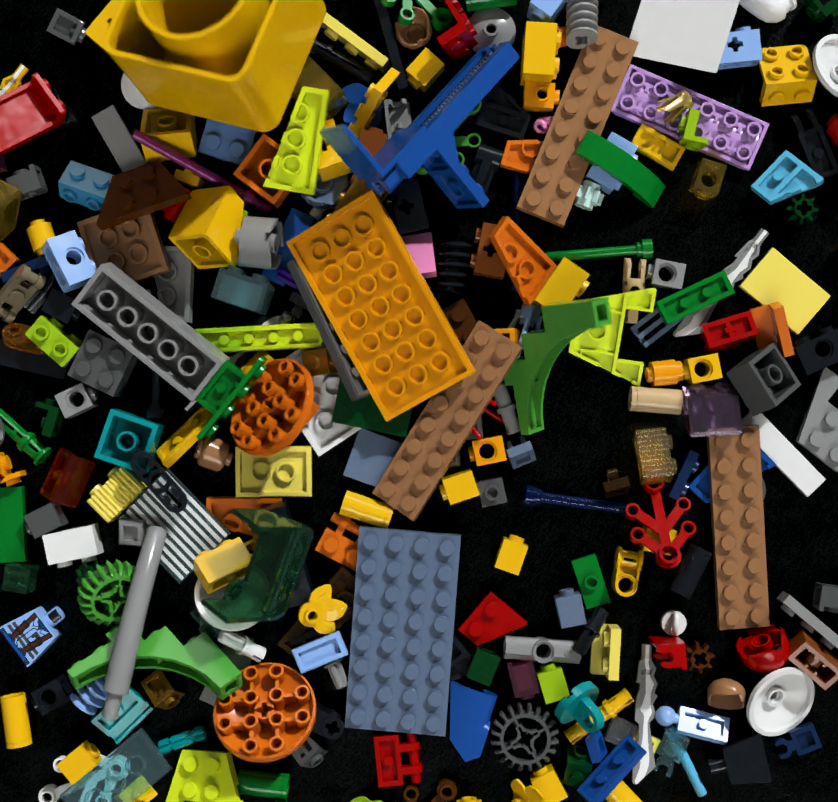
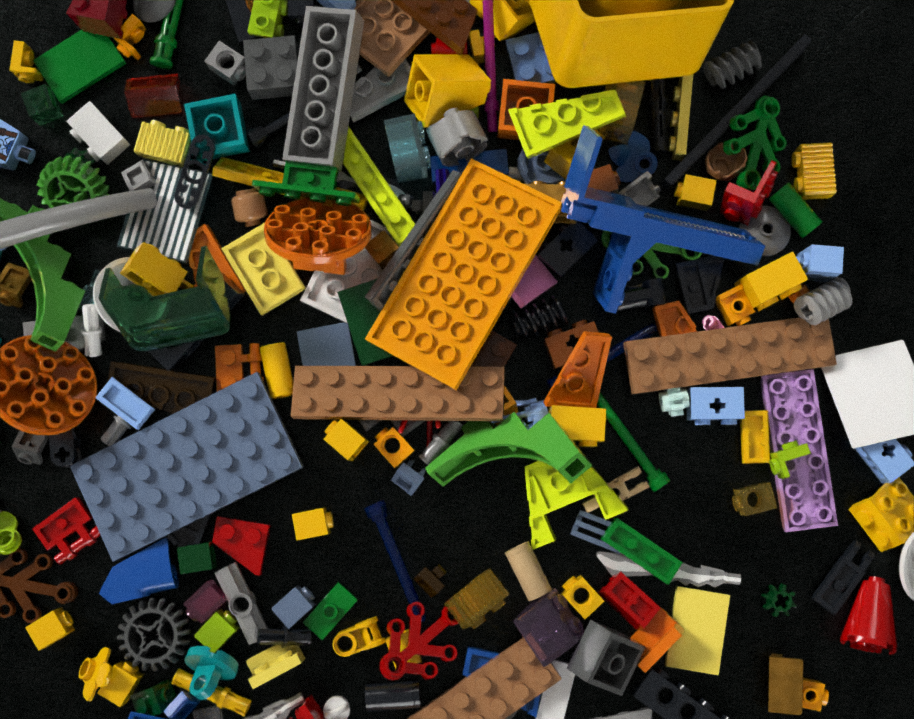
camera: 65 degrees right, 5 degrees down
dark grey brick [24,501,69,539] -> none
dark green bracket [35,398,64,437] -> none
yellow plate [298,584,347,634] -> none
yellow wing [348,67,400,140] -> none
dark grey brick [476,476,507,508] -> none
green slope [574,130,666,208] -> none
light grey brick [645,259,686,291] -> none
light orange brick [645,359,684,387] -> none
pearl gold piece [656,89,694,124] -> none
dark blue plate [664,449,700,500] -> none
medium azure wing [751,150,824,205] -> none

